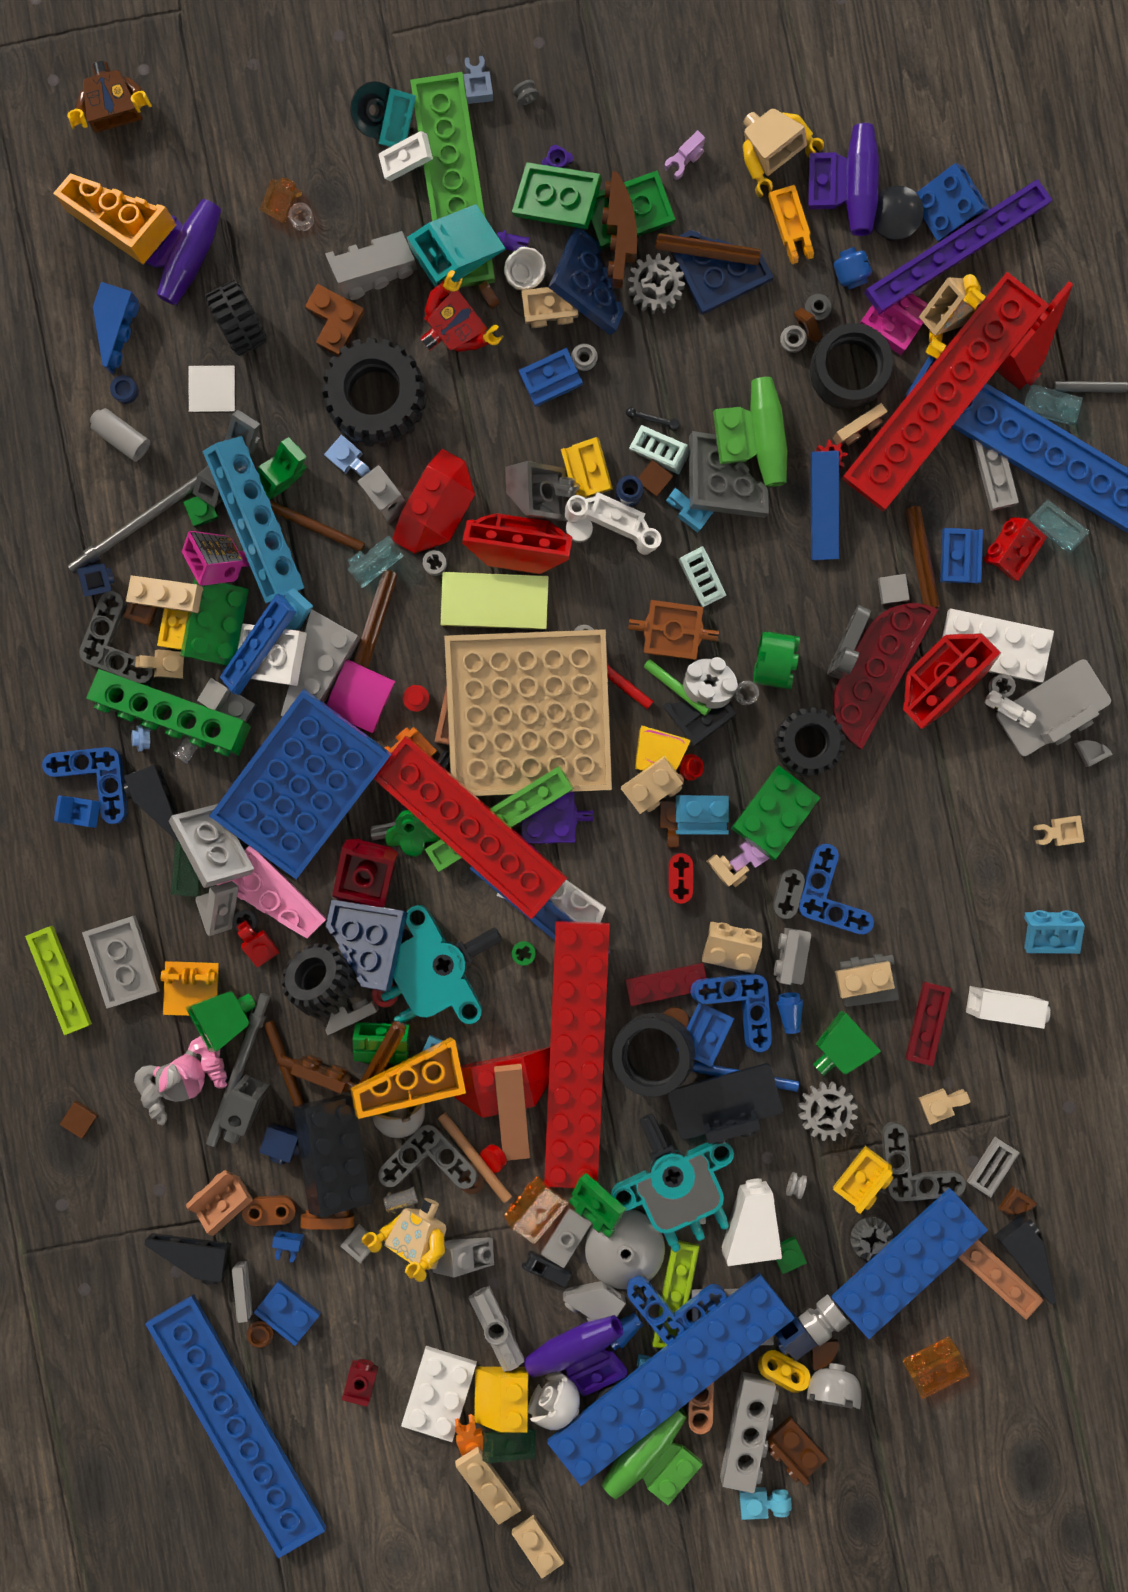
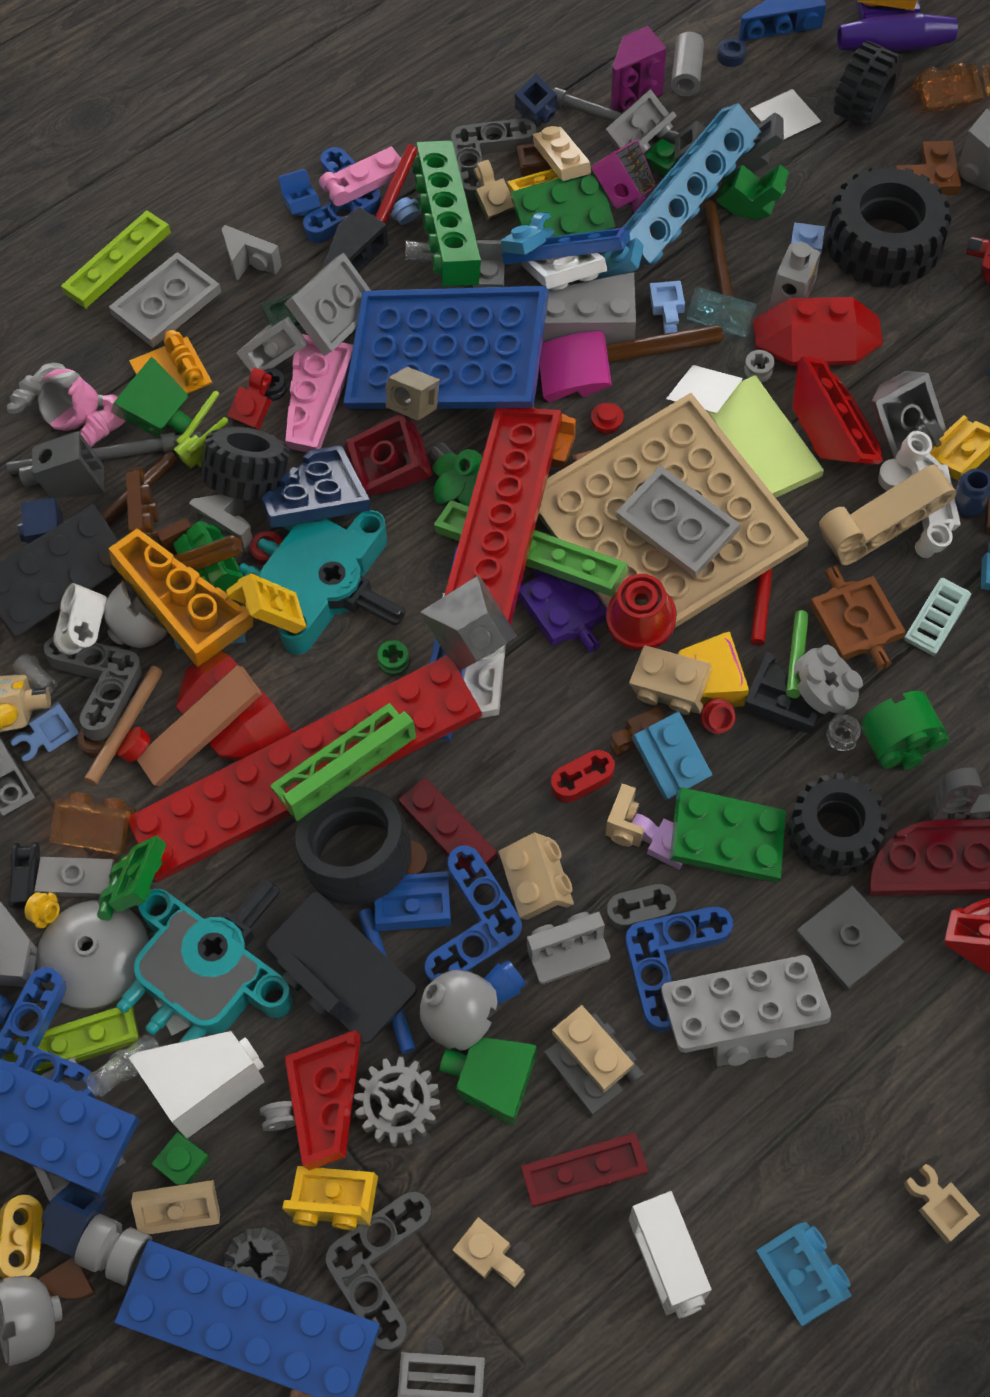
camera: 65 degrees right, 25 degrees down
none -> medium blue plate [10,702,79,761]
none -> yellow plate [24,892,60,928]
none -> white piece [54,583,107,655]
none -> clear pin [86,1035,159,1097]
none -> tan plate [131,1180,220,1235]
none -> reddish brown tile [156,518,192,555]
none -> lime plant [173,391,228,469]
none -> light grey slope [222,225,282,281]
none -> yellow bracket [226,573,306,634]
none -> bright green fence [270,703,416,821]
none -> red wing [285,1030,361,1170]
none -> bright pink plate [319,146,401,206]
none -> red bar [375,144,418,224]
none -> dark tan brick [385,367,440,420]
none -> flat silver slope [420,575,517,671]
none -> light grey cylinder [420,970,497,1051]
none -> dark azure plate [500,212,554,255]
none -> light grey bracket [603,89,677,153]
none -> red piece [606,574,677,651]
none -> magenta slope [610,26,667,112]
none -> light grey plate [616,465,740,578]
none -> light blue plate [649,281,685,334]
none -> light grey bracket [662,955,831,1067]
none -> white sticker [666,365,743,413]
none -> dark grey plate [795,886,905,991]
none -> tan beam [819,465,957,565]
none -> clear orange bracket [912,62,984,113]

